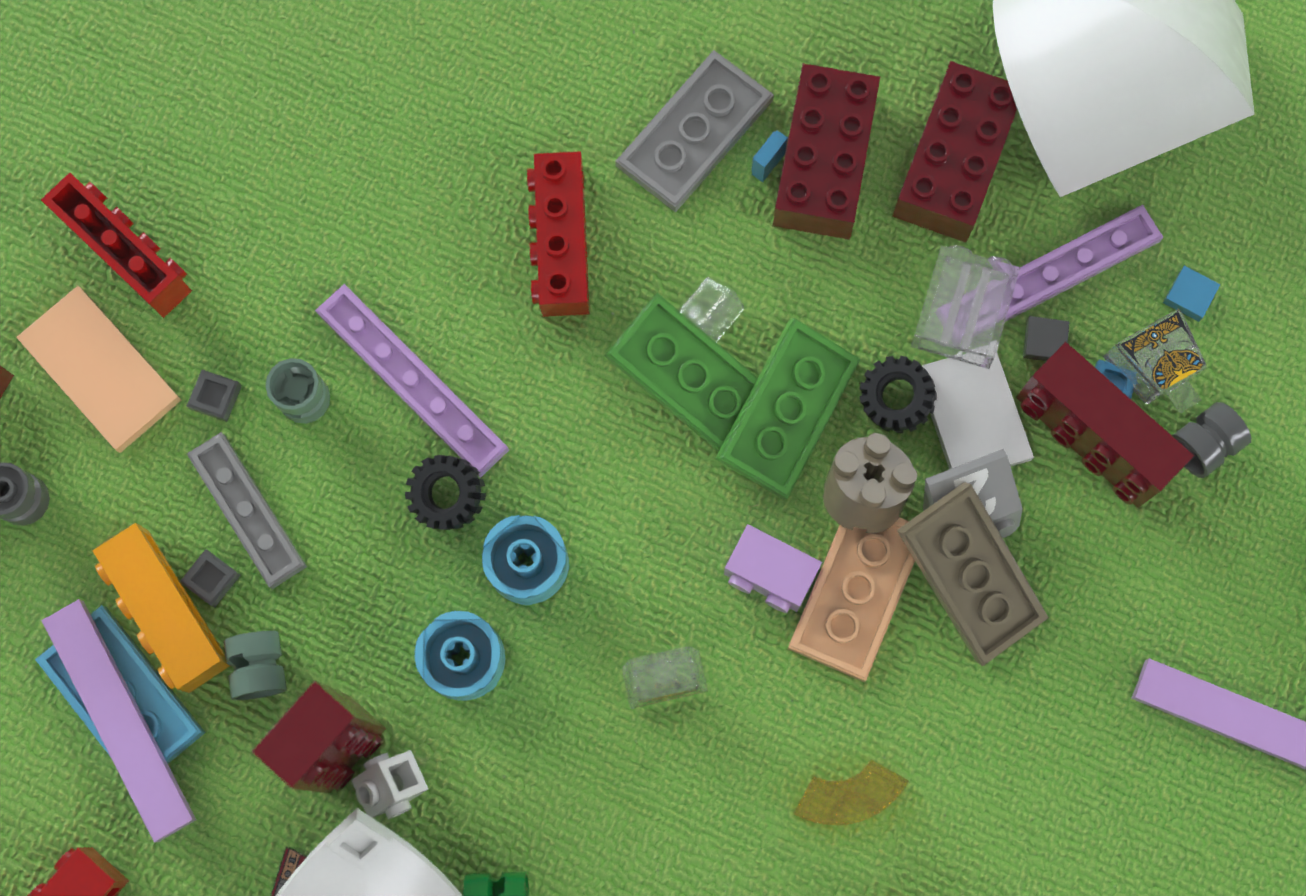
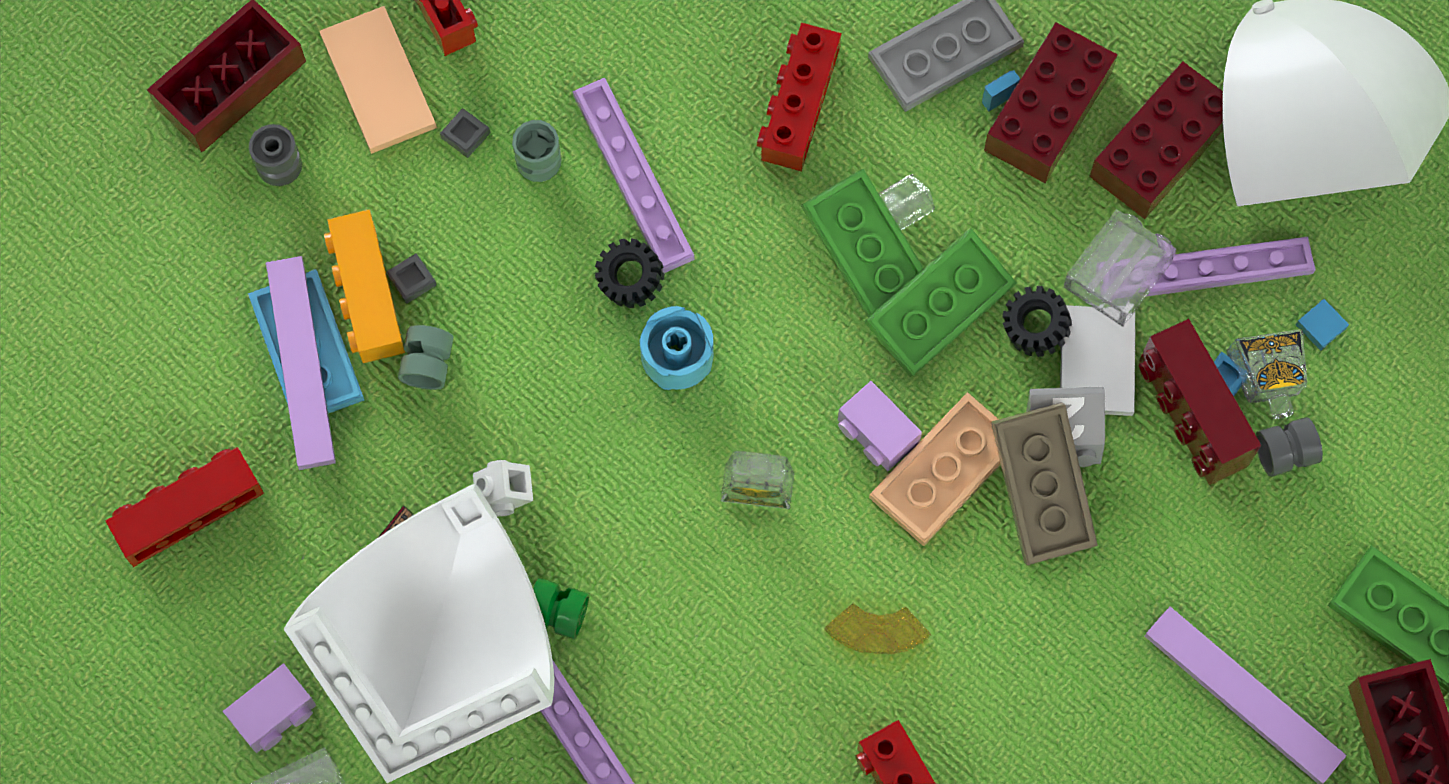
camera: 15 degrees right, 5 degrees down
light grey tile [187,432,307,589] -> none
dark red brick [252,681,387,793] -> none
medium azure brick [415,611,505,701] -> none
dark tan brick [823,433,917,533] -> none
dark grey tile [1023,316,1070,361] -> none

